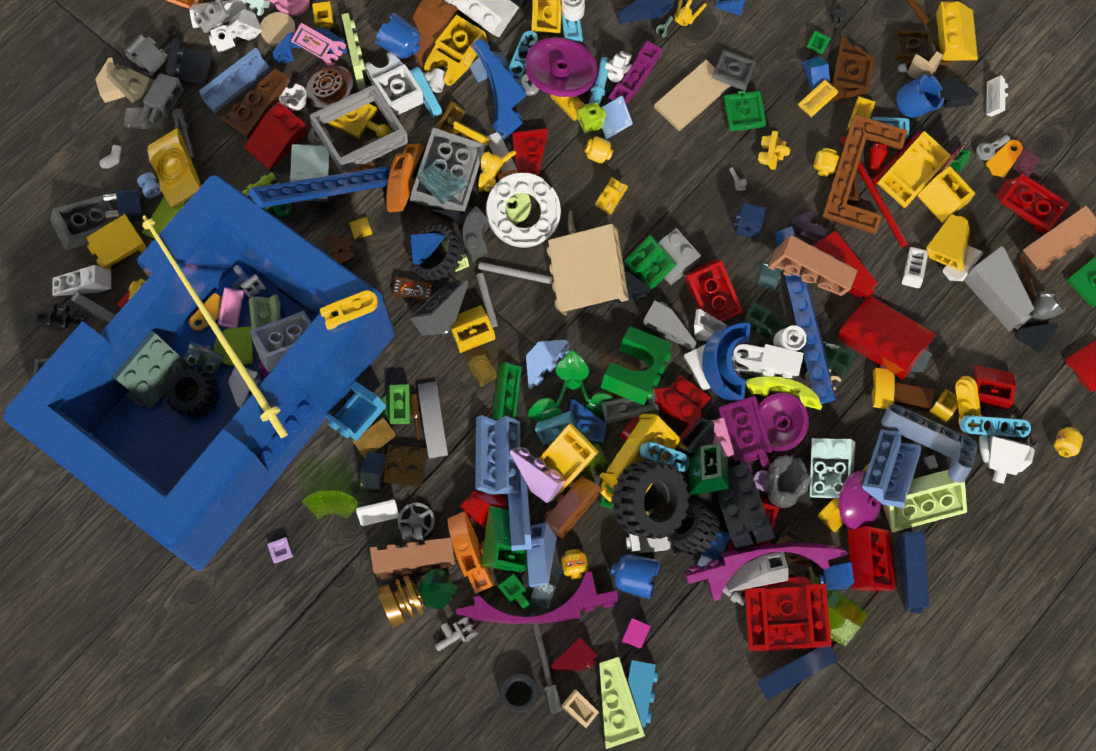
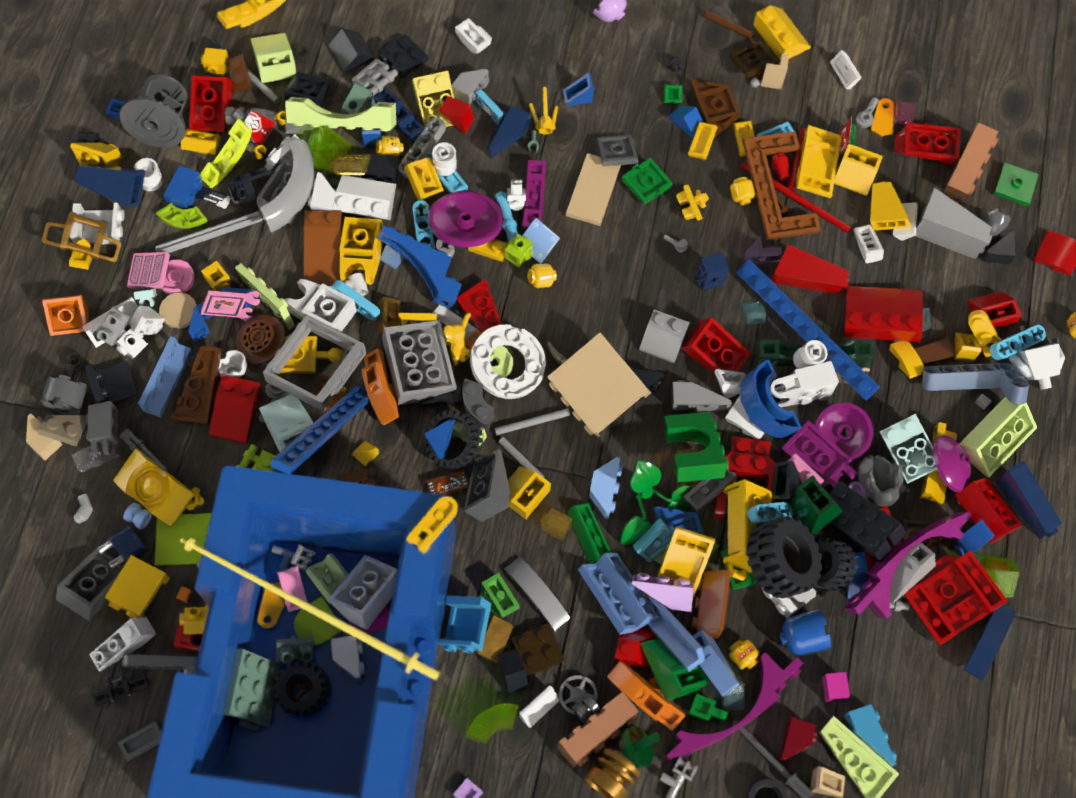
camera: 35 degrees left, 5 degrees down
blue cylinder [375,13,421,59] -> none
reddish brown piece [410,394,420,440] -> none
clear light blue wing [417,165,469,205] -> none
yellow hips [595,177,628,214] -> none
green slope [625,235,677,290] -> none
neon yellow slope [746,376,822,410] -> none
nougat wedge [768,235,857,296] -> none
medium blue slope [862,429,921,508] -> none
blue cylinder [896,74,944,118] -> none
black slope [940,75,978,109] -> none

